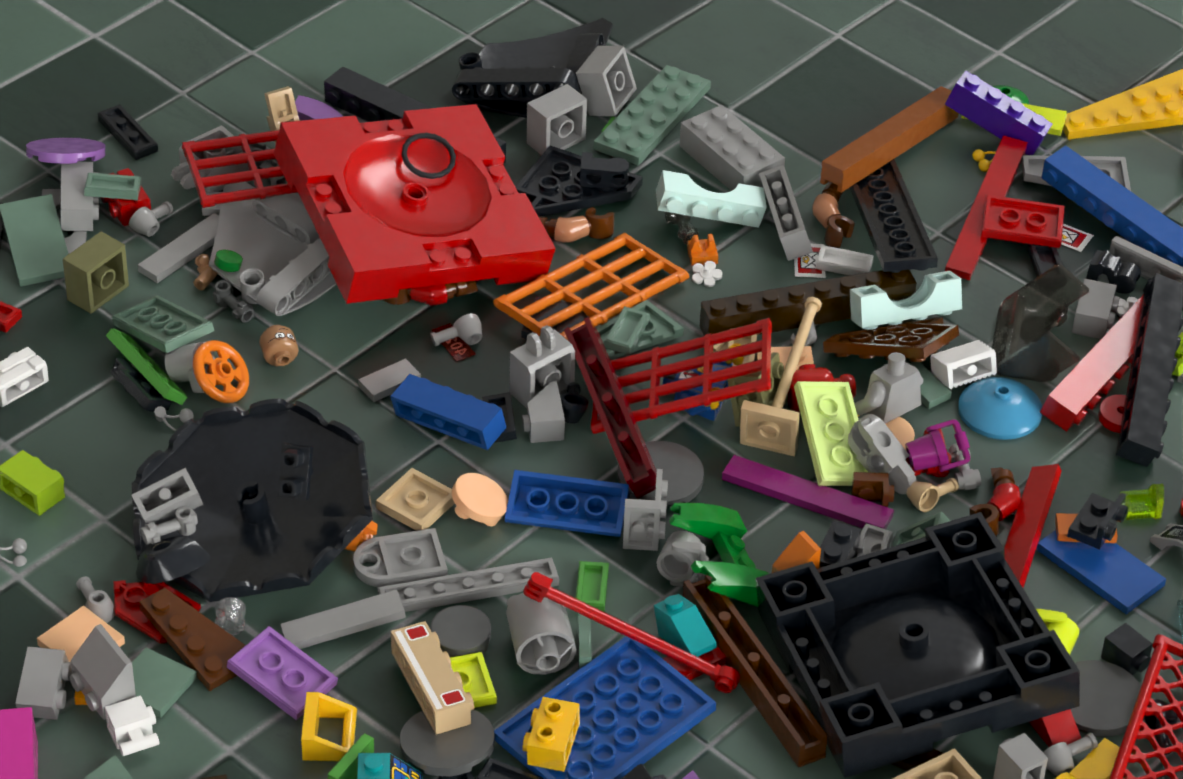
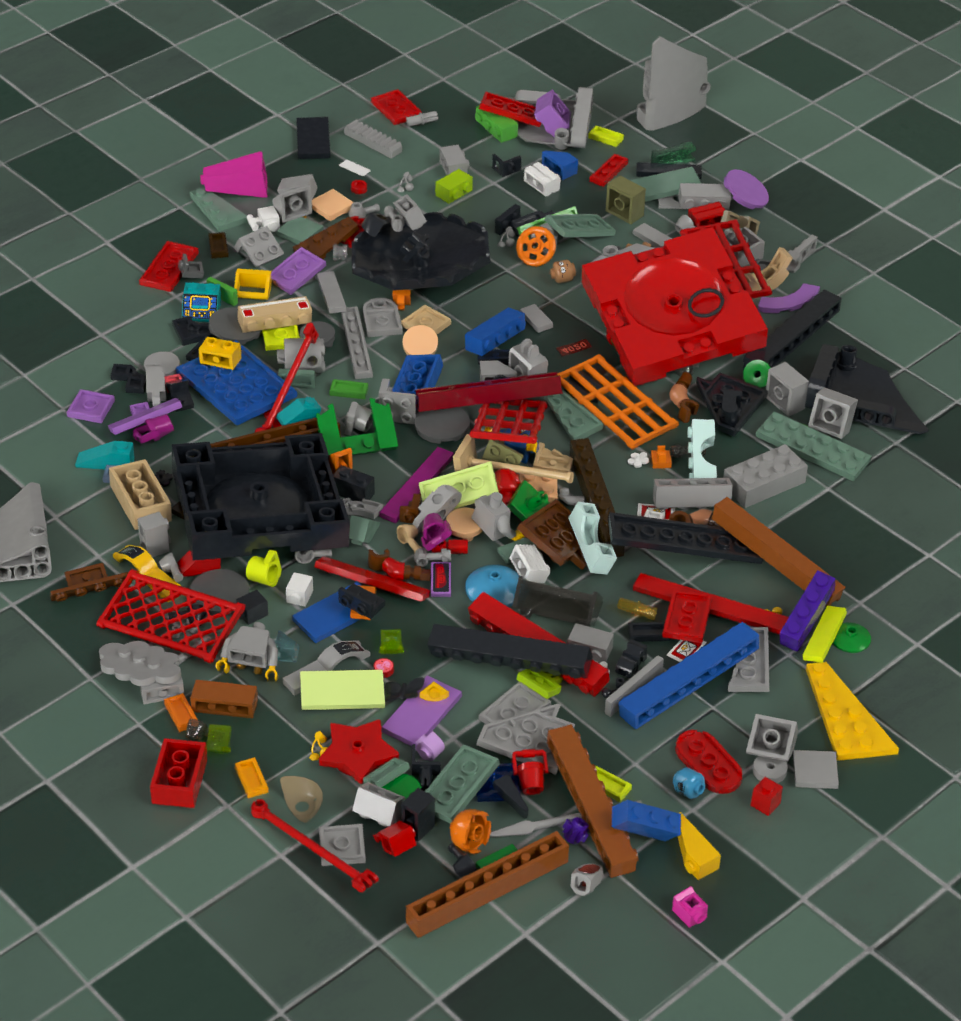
camera: 95 degrees right, 0 degrees up
sand green tile [84,173,141,200] -> none
black tile [98,104,158,160] -> none
green tile [214,250,243,272] -> none
light grey bar [430,314,482,346] -> none
sand green tile [604,307,650,355] -> none
none -> light grey bracket [234,226,284,268]
none -> white brick [286,573,313,607]
none -> red tile [351,180,367,194]
none -> slope [431,562,451,597]
none -> black plate [495,204,521,235]
none -> green tile [507,480,550,522]
none -> clear yellow axle [617,598,658,620]
none -> dark tan brick [721,210,760,235]
none -> green piece [743,360,771,389]
none -> light grey plate [786,235,817,273]

